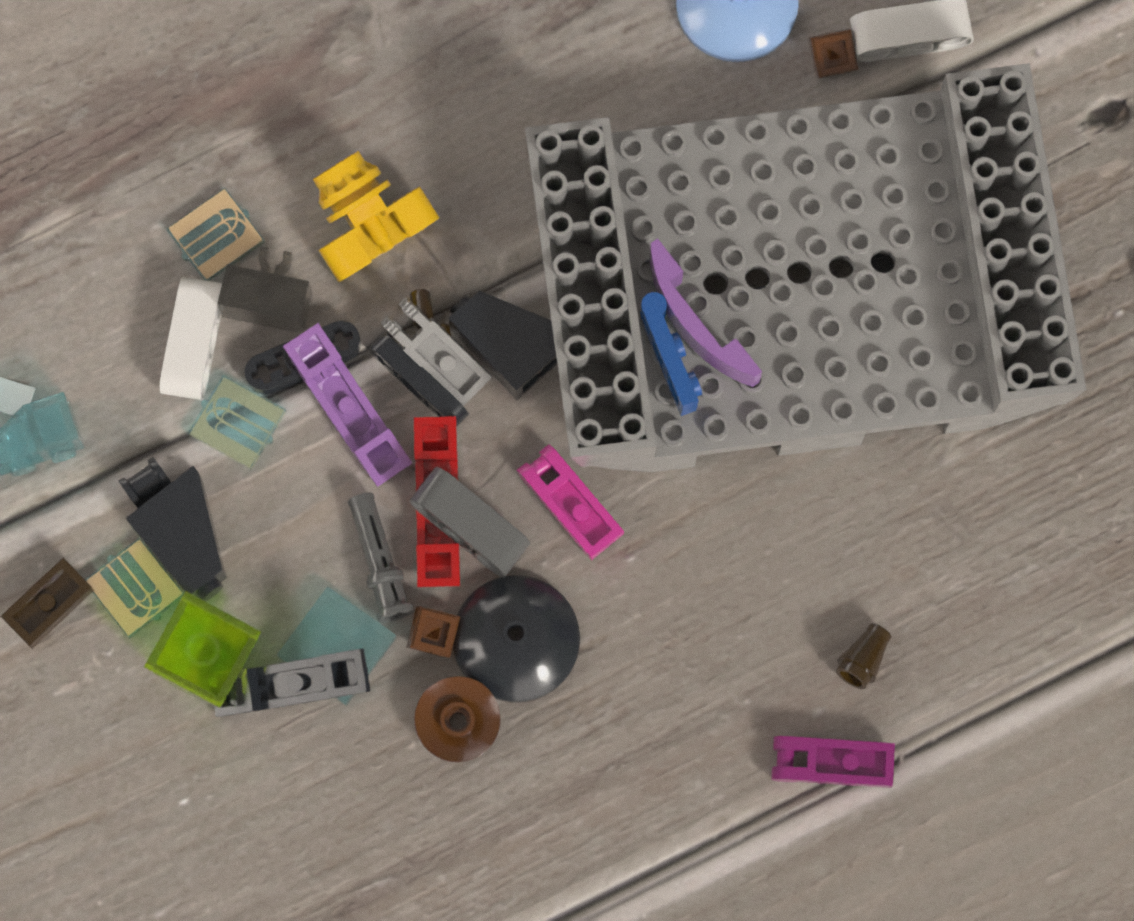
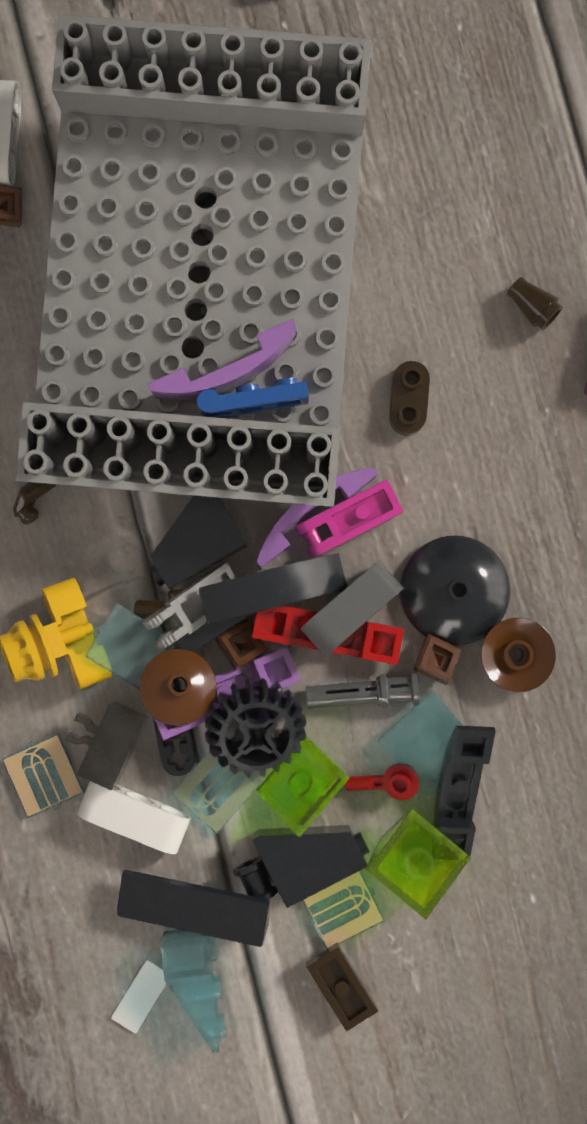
camera: 80 degrees left, 10 degrees up
none -> dark brown arm [13,482,56,525]
none -> clear light blue piece [85,603,165,689]
none -> black slope [117,869,270,947]
none -> reddish brown dish [139,649,216,726]
none -> black slope [198,553,347,625]
none -> black gear [205,677,307,779]
none -> reddish brown tile [216,619,268,671]
none -> clear neon green slope [256,736,350,837]
none -> medium lavender slope [257,468,378,569]
none -> red plate [345,763,420,800]
none -> dark brown plate [389,361,430,436]

